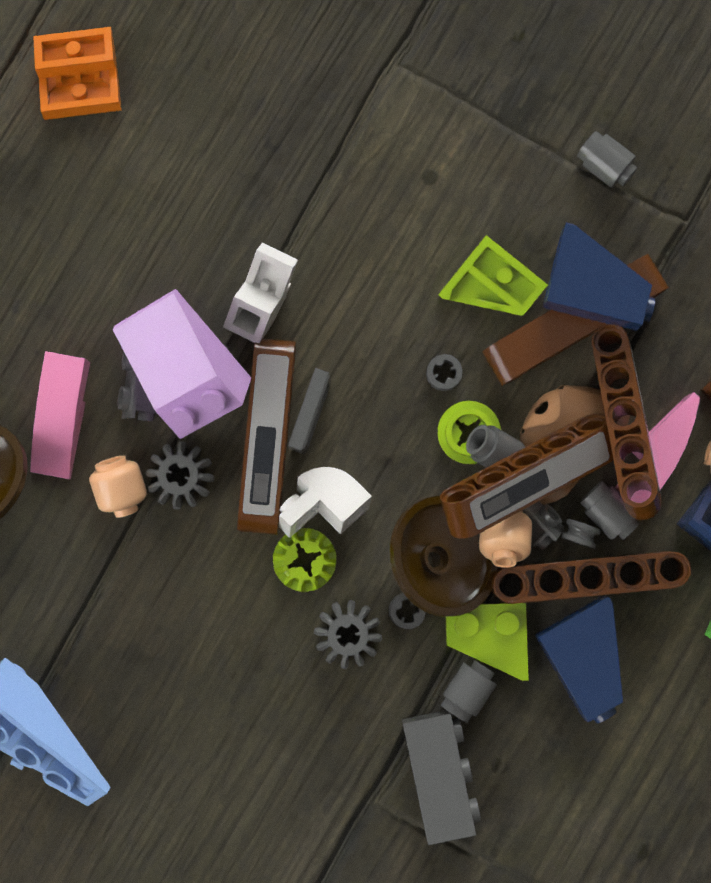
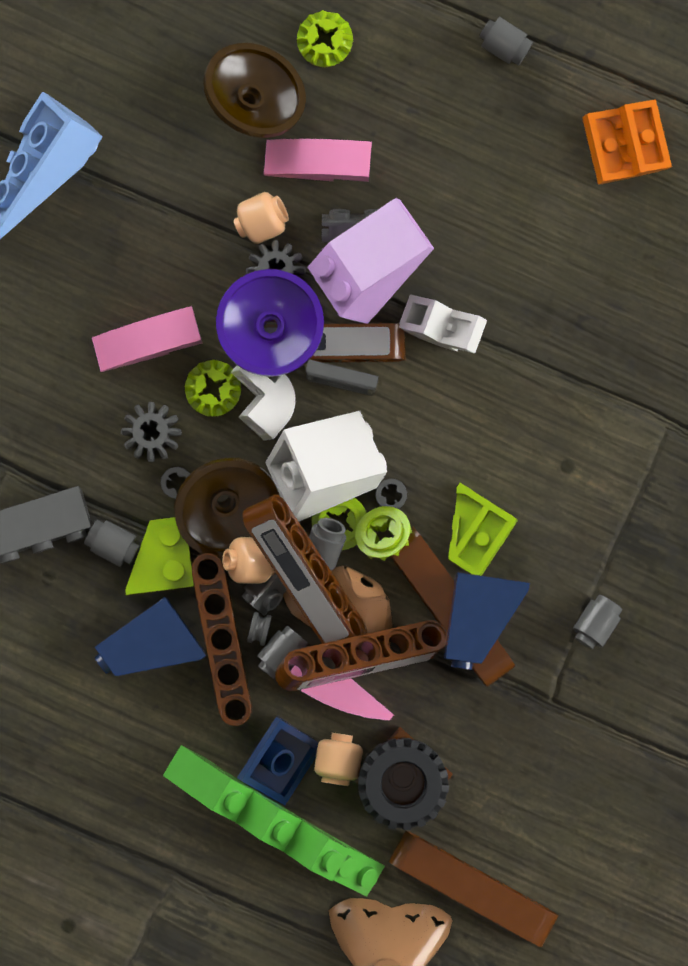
camera: 80 degrees right, 0 degrees up
none -> bright pink slope [92,306,202,372]
none -> dark purple dish [216,269,324,376]
none -> white slope [265,411,387,521]
none -> lime gear [355,506,412,561]

